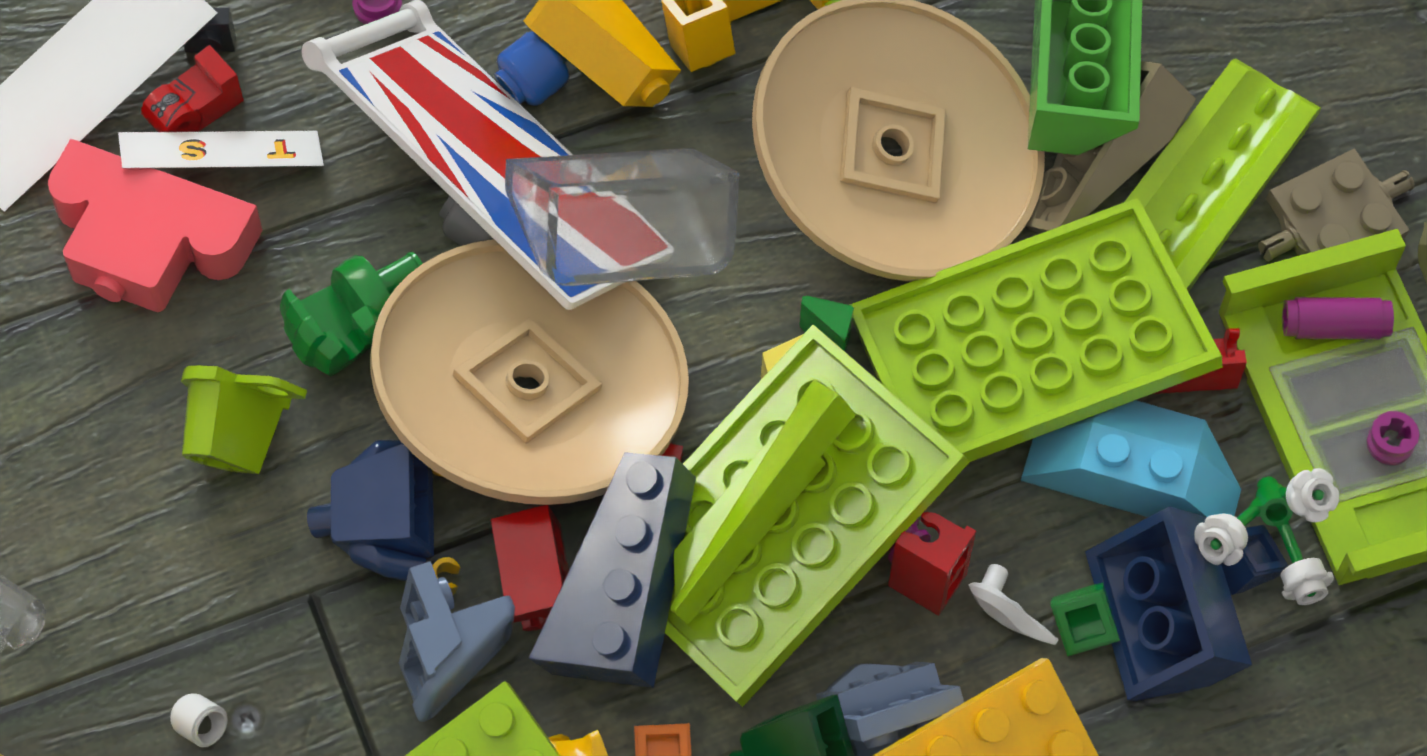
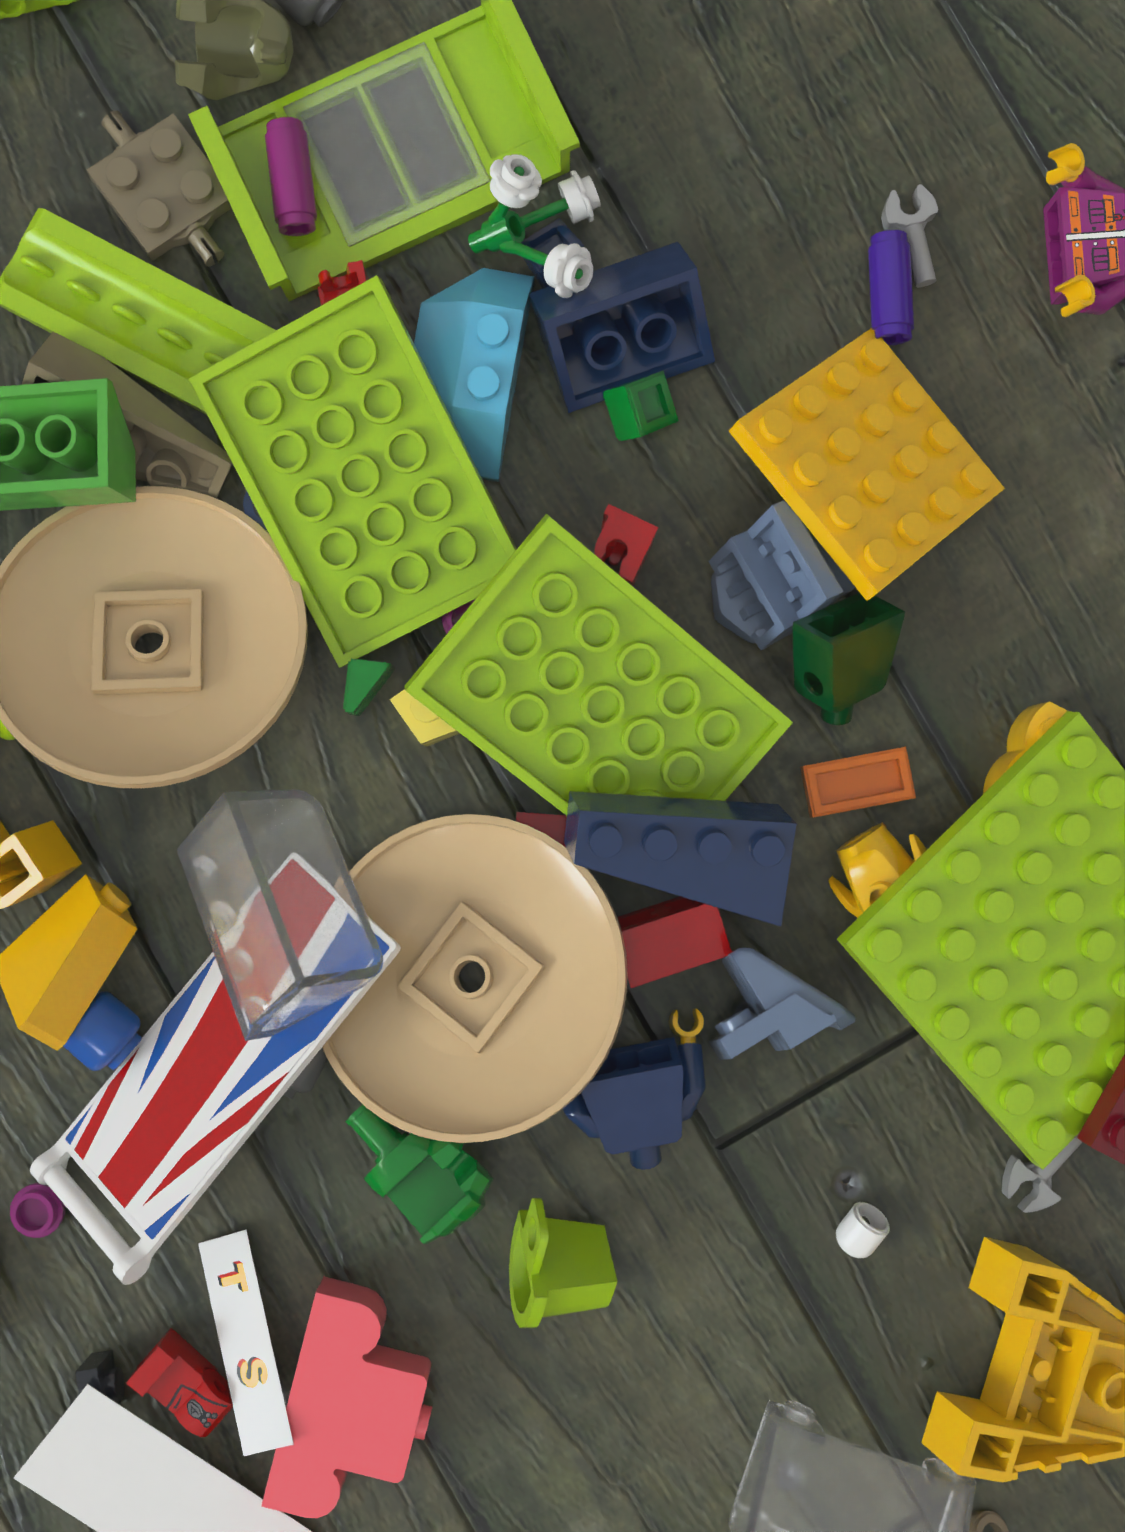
camera: 100 degrees left, 25 degrees up
lime wedge [671,380,856,625] -> none
white bar [968,564,1059,645] -> none
magenta bush [1366,411,1420,465] -> none

